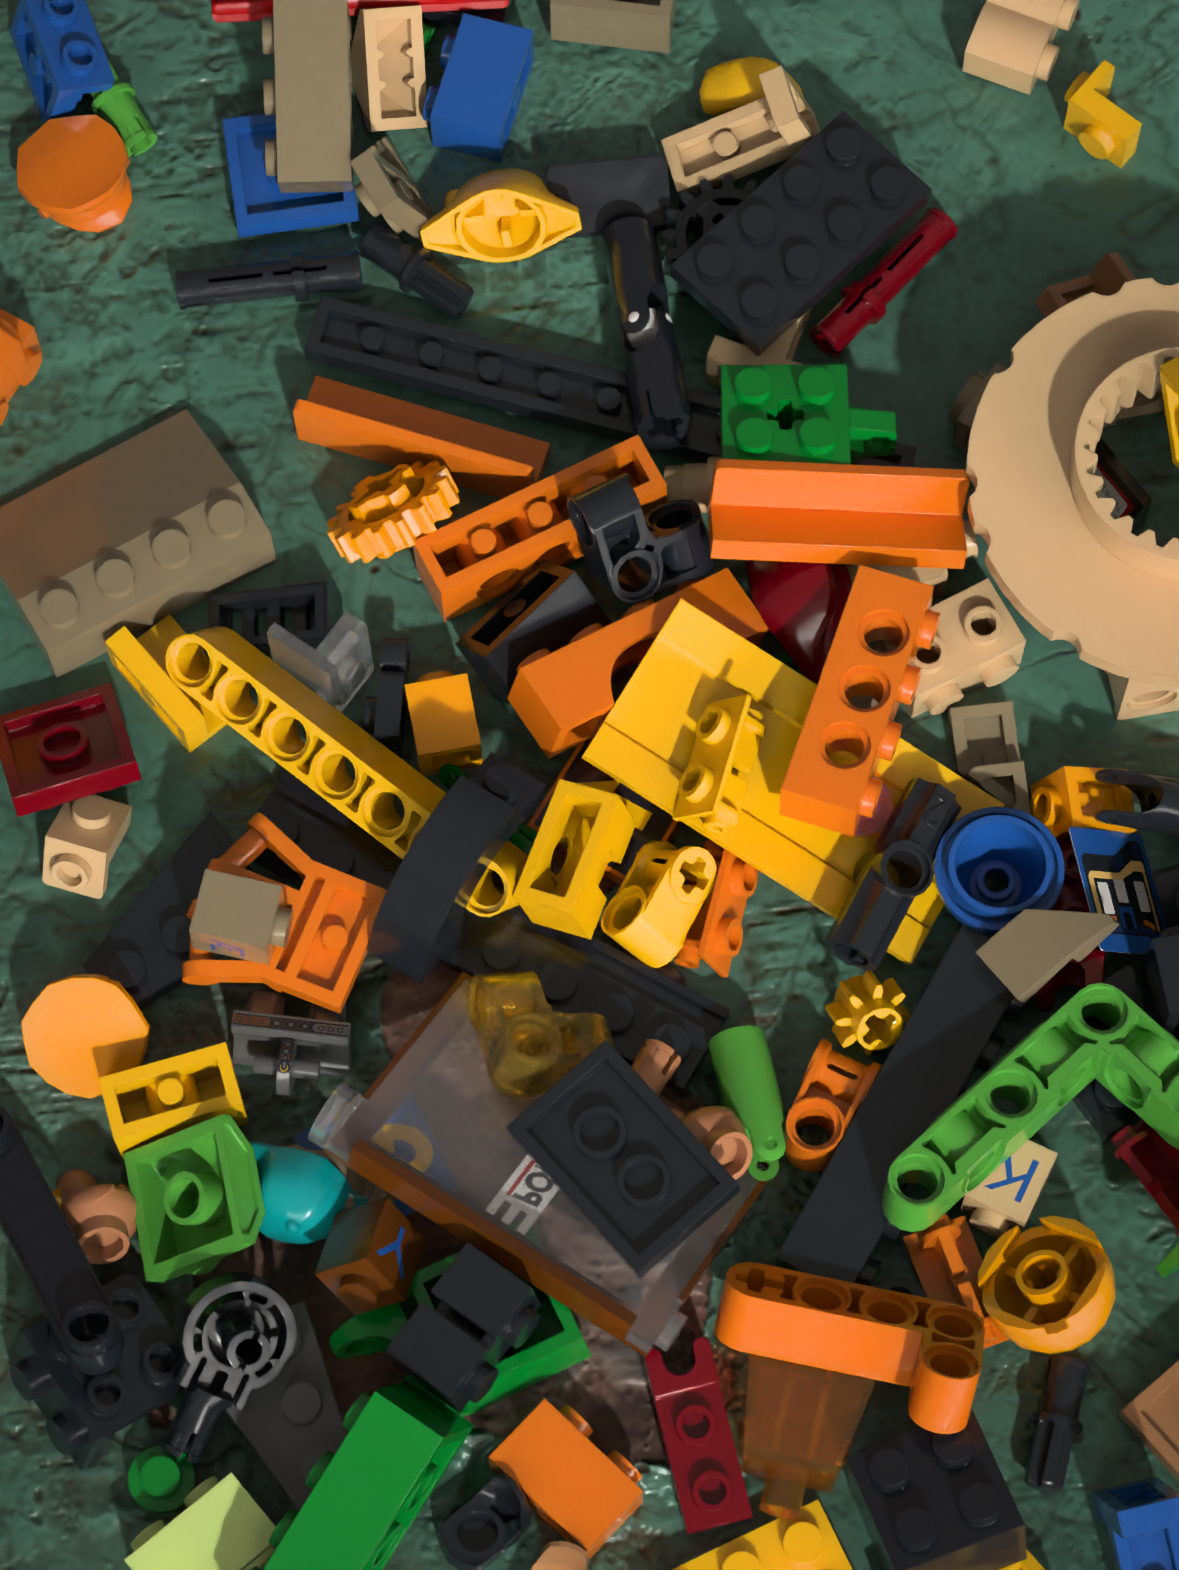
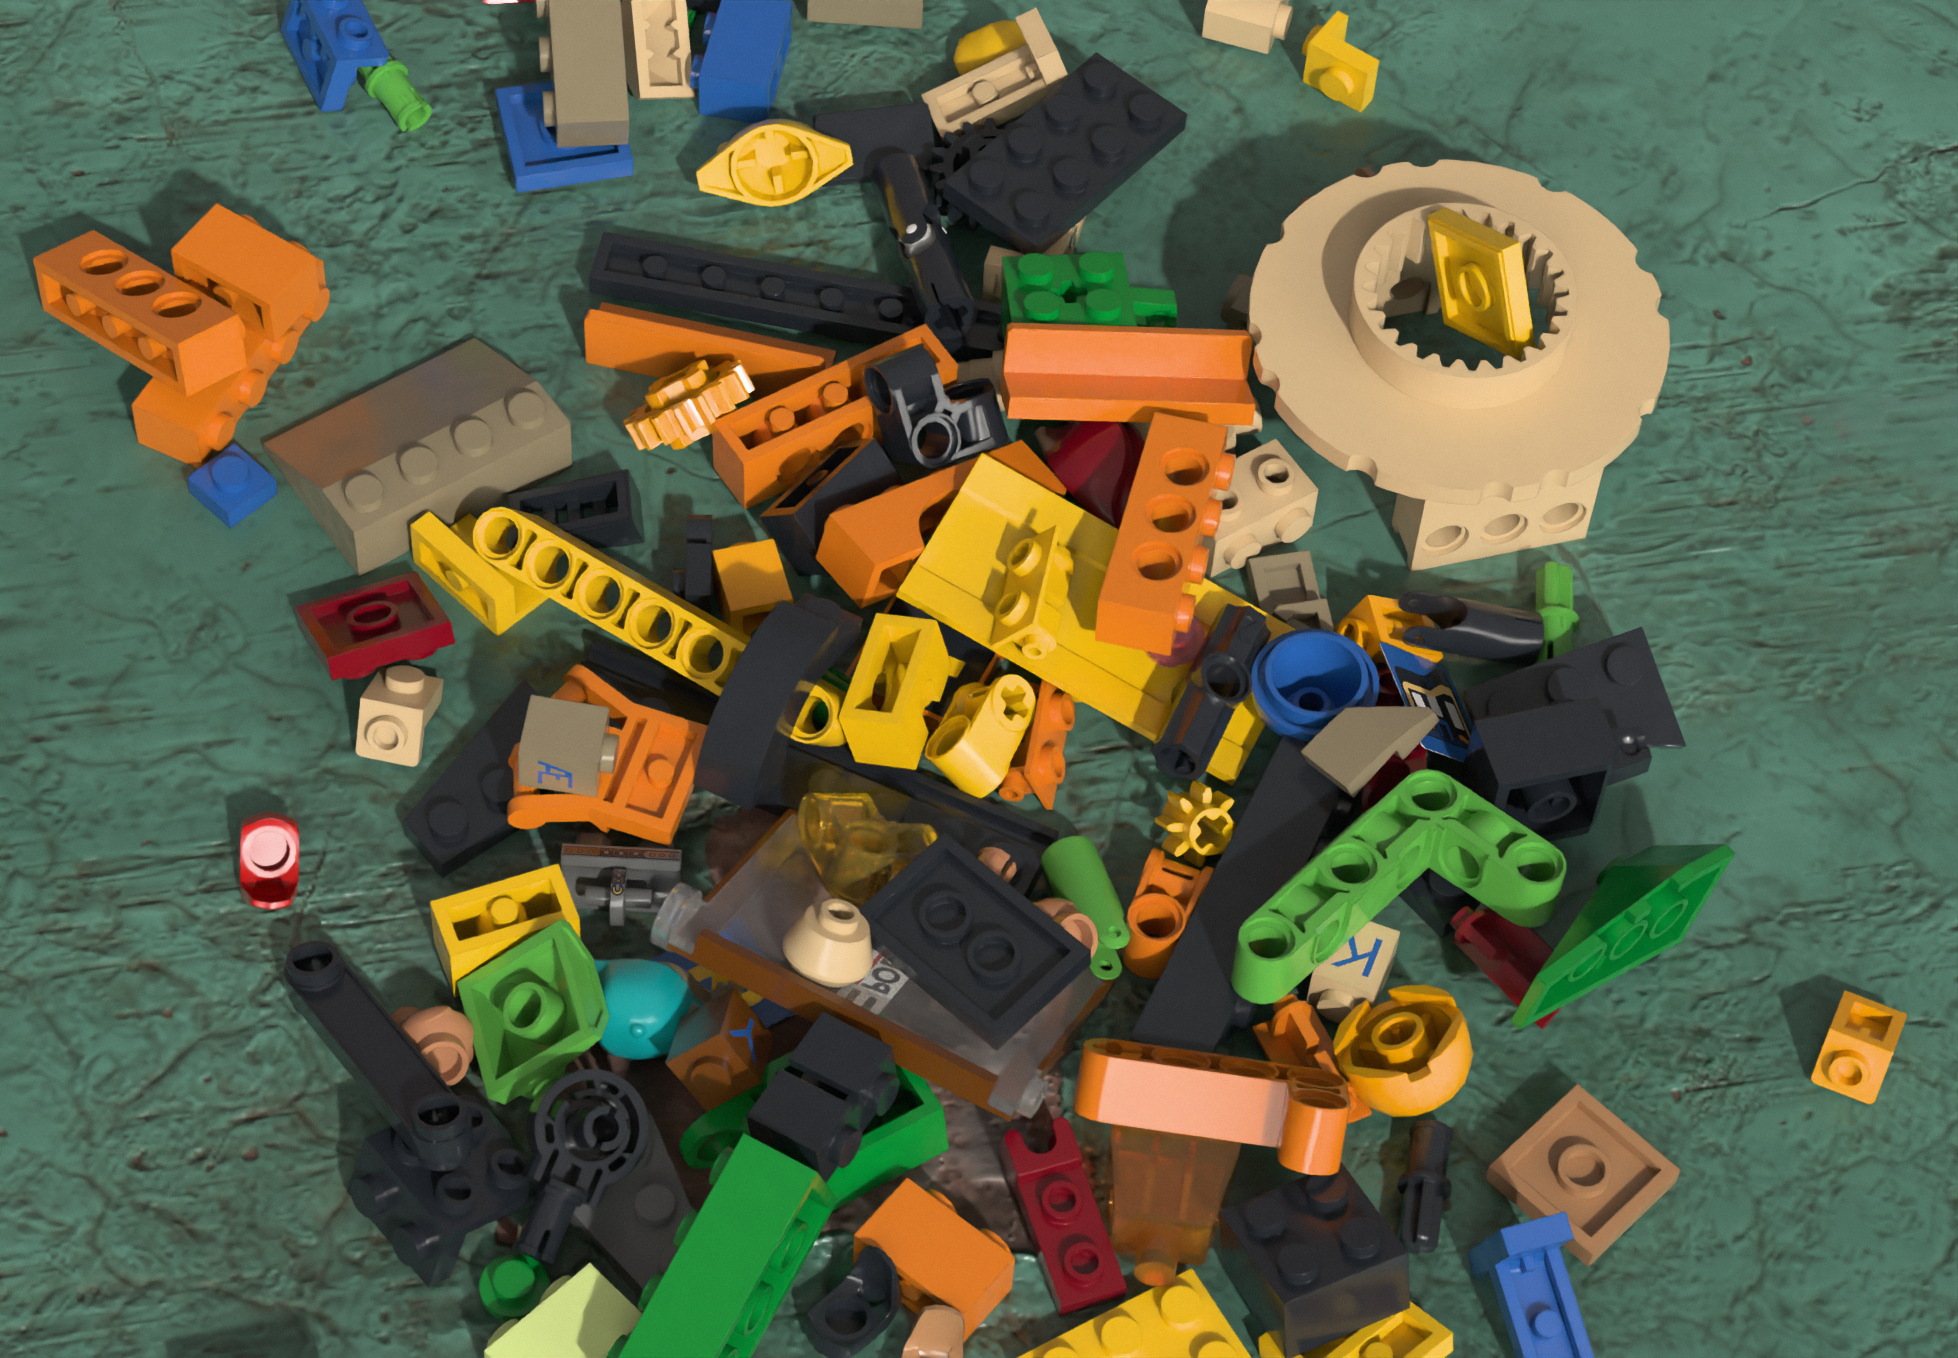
camera: 10 degrees left, 15 degrees down
orange hat [16,114,132,233] -> none
light orange hat [21,974,150,1099] -> none
black pin [175,250,363,310] -> none
clear panel [267,610,374,713] -> none
dark tan wing [350,136,434,243] -> none
black axle [359,223,474,316] -> none
dark red pin [809,207,958,358] -> none
none -> tan cone [782,899,873,987]

